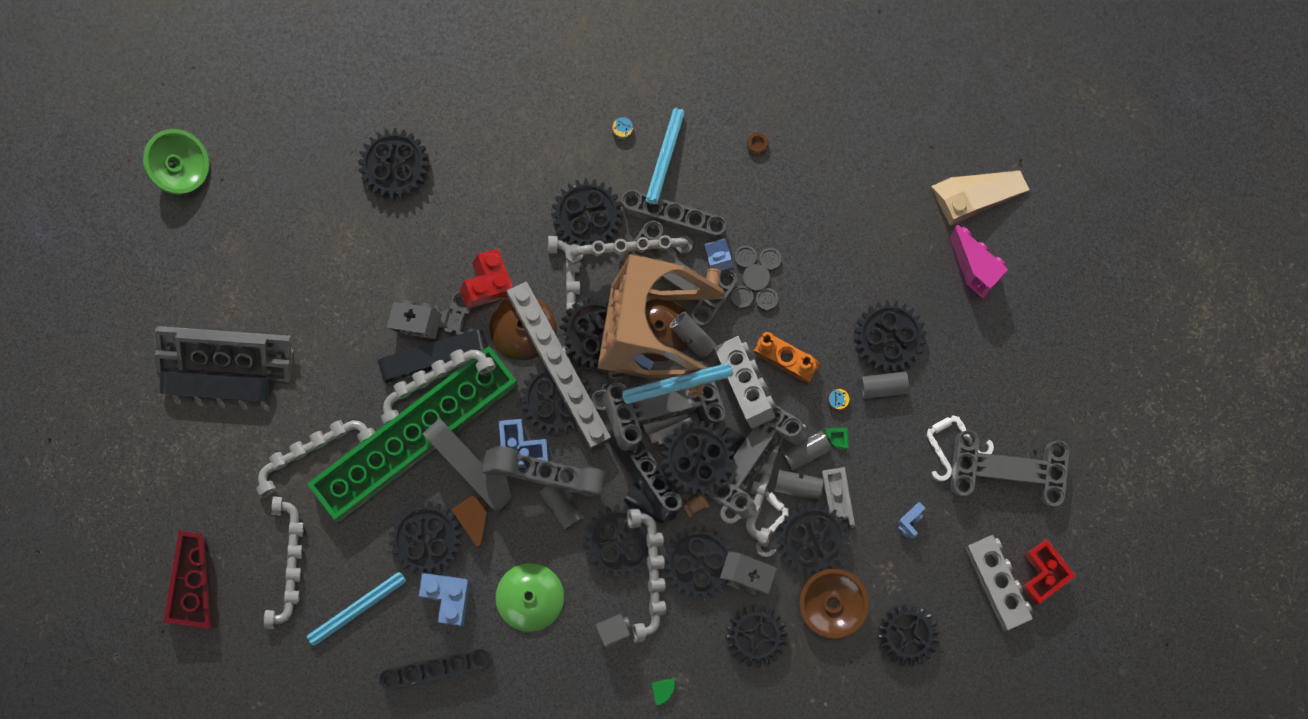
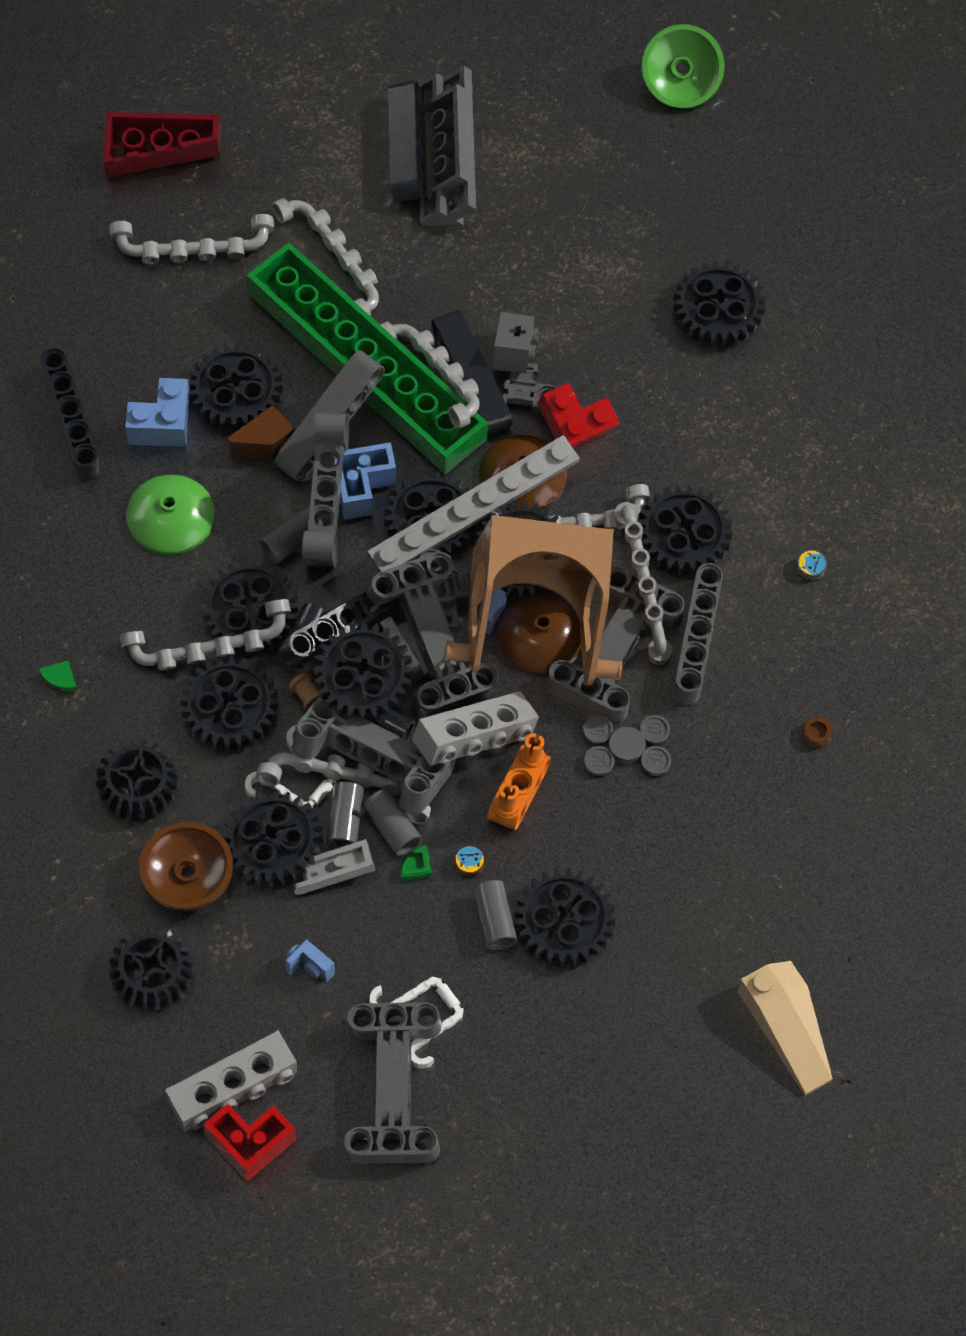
camera: 80 degrees right, 15 degrees down
medium azure axle [307,572,406,646] -> none
dark grey brick [595,614,633,648] -> none
medium azure axle [623,363,733,404] -> none
medium azure axle [646,108,684,204] -> none
dark grey pin [670,312,716,359] -> none
medium blue bracket [705,238,733,271] -> none
dark grey brick [720,552,777,596] -> none
dark pink slope [949,225,1008,299] -> none

